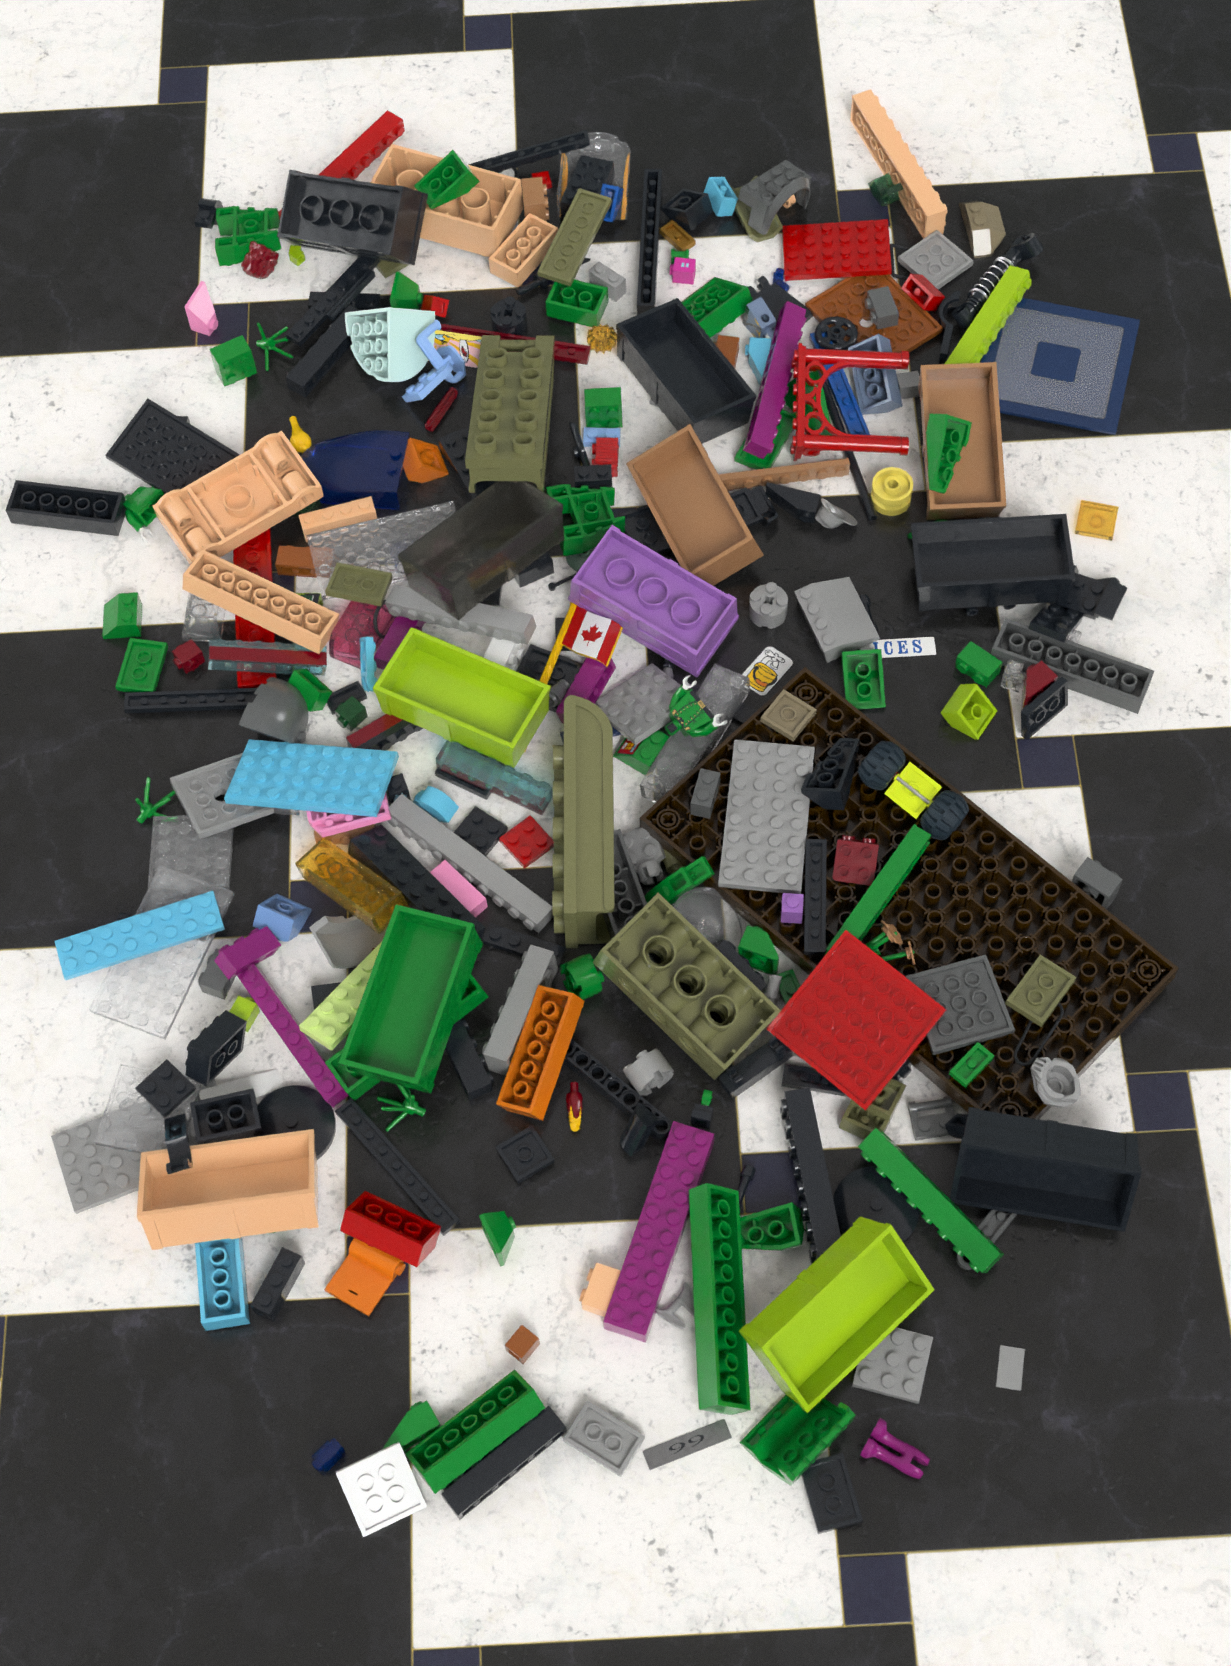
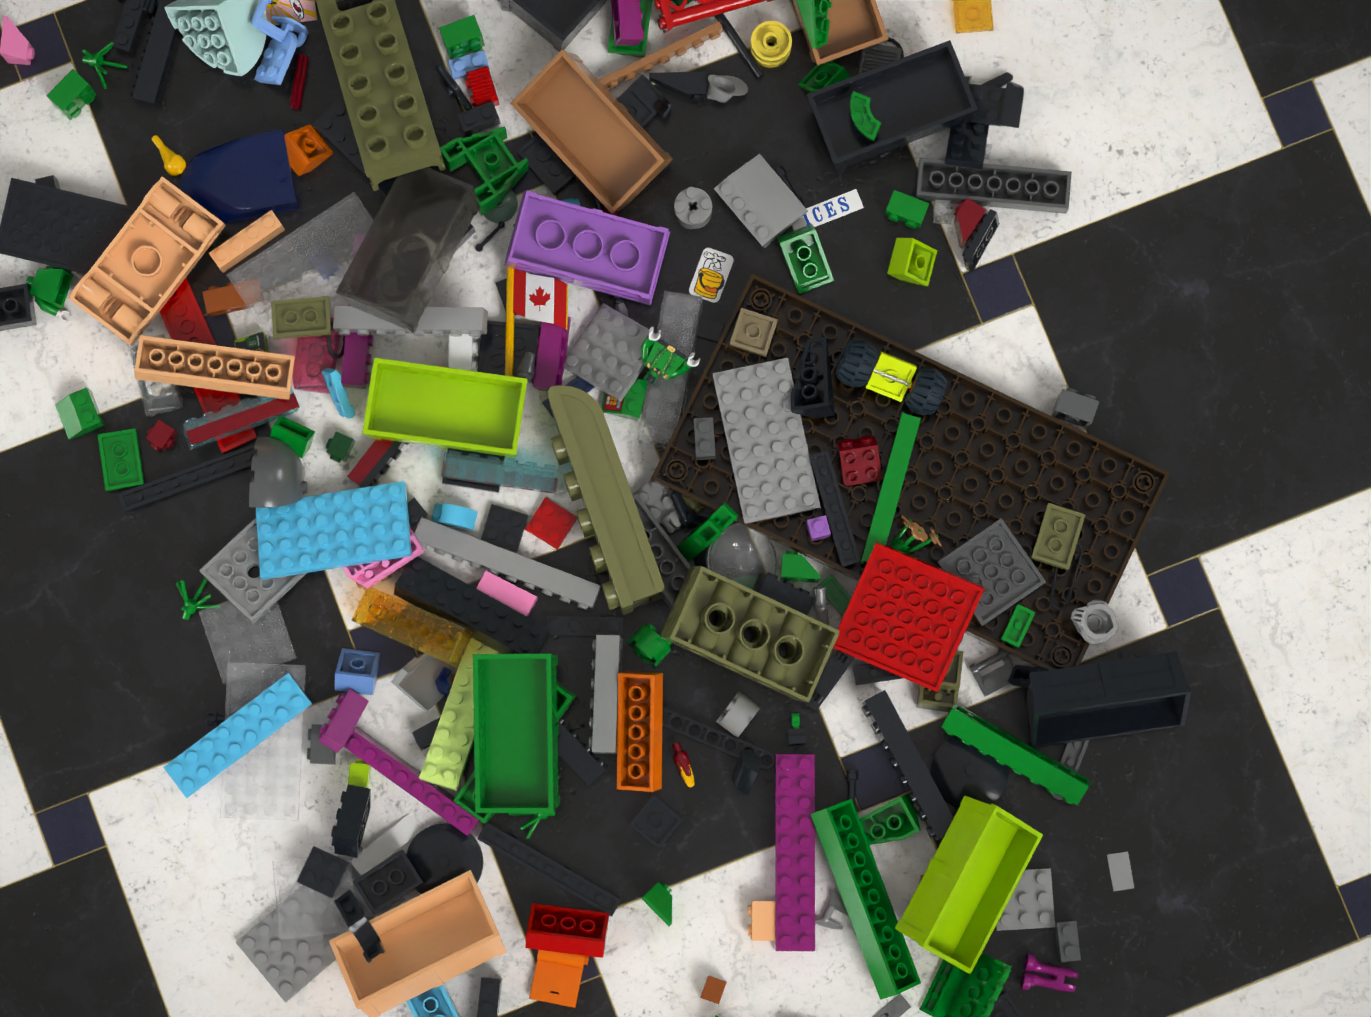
camera: 20 degrees left, 20 degrees up
black tile [326,681,367,715] -> none
none -> clear blue arm [435,667,451,696]
none -> black piece [670,490,707,527]
none -> green tile [850,91,881,141]
none -> dark grey brick [1055,920,1081,962]

